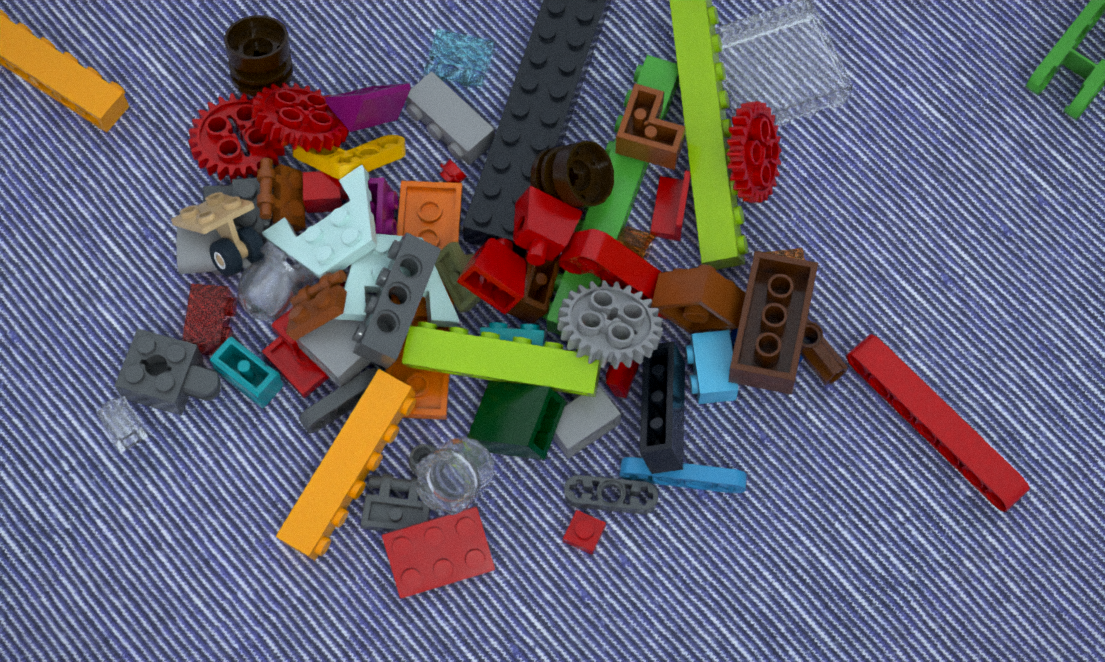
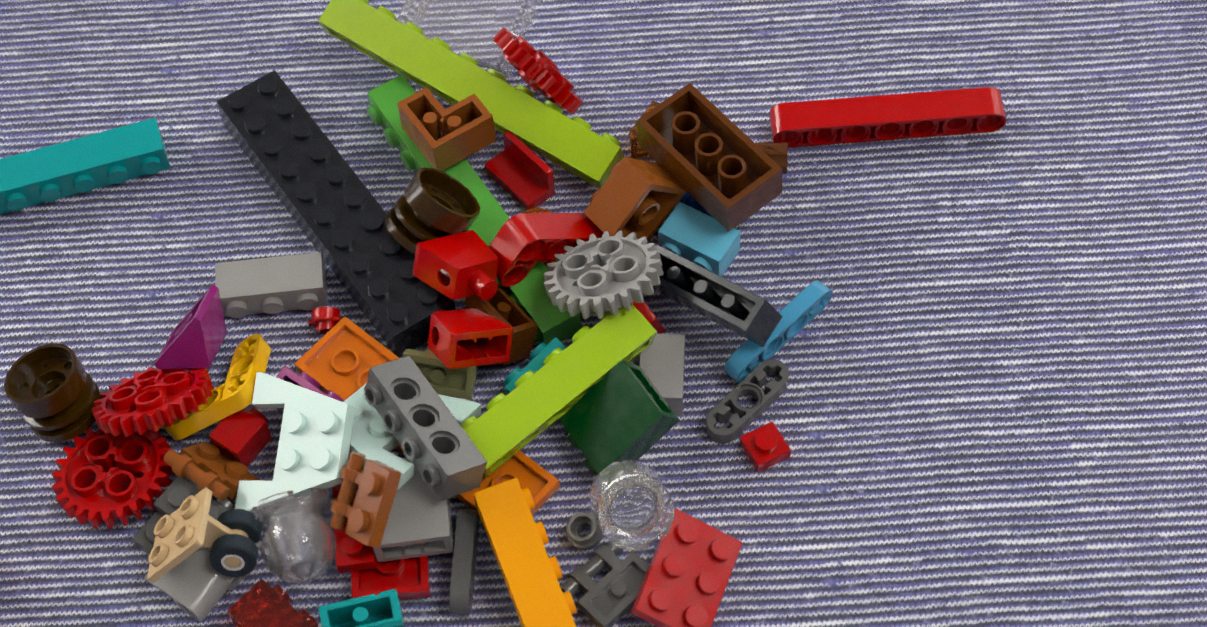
camera: 50 degrees left, 10 degrees down
clear light blue plate [424,29,495,87] -> none

